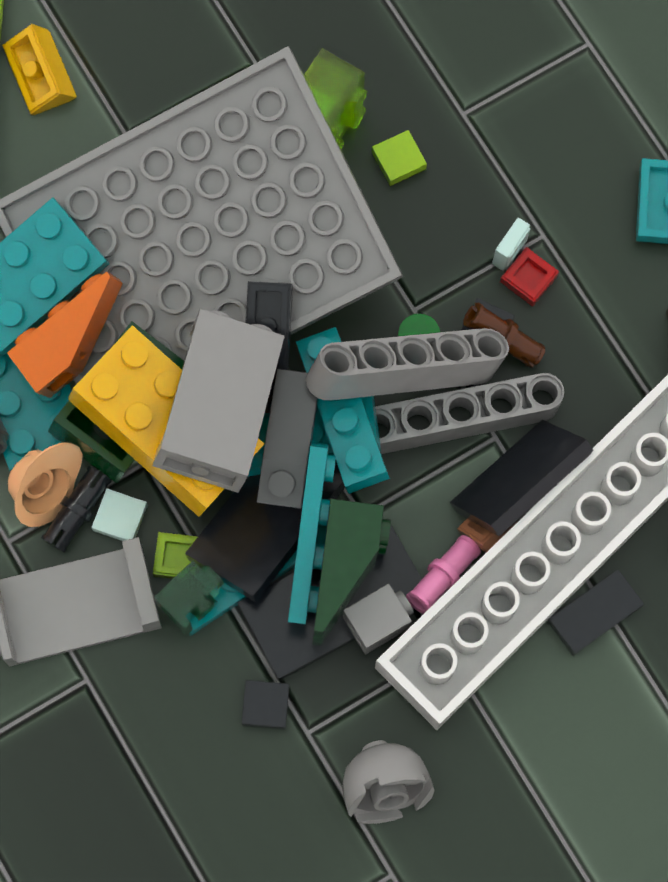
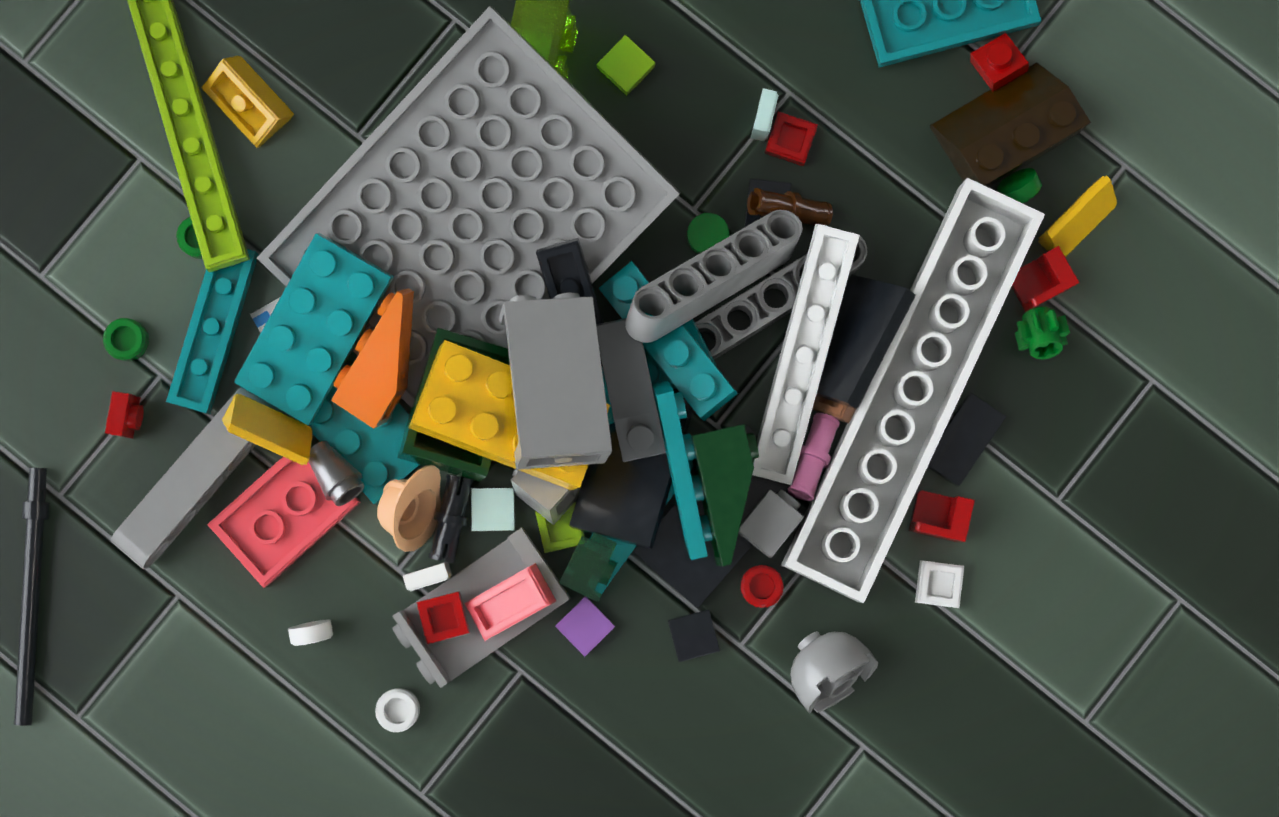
camera: 20 degrees left, 10 degrees up
none -> white tile [403,562,452,591]
none -> red plate [416,591,470,644]
none -> coral tile [464,563,556,641]
none -> light grey brick [511,469,580,525]
none -> medium lavender tile [555,596,615,657]
none -> red tile [740,565,784,608]
none -> white plate [752,224,860,485]
none -> red panel [909,490,975,542]
none -> white tile [915,560,964,608]

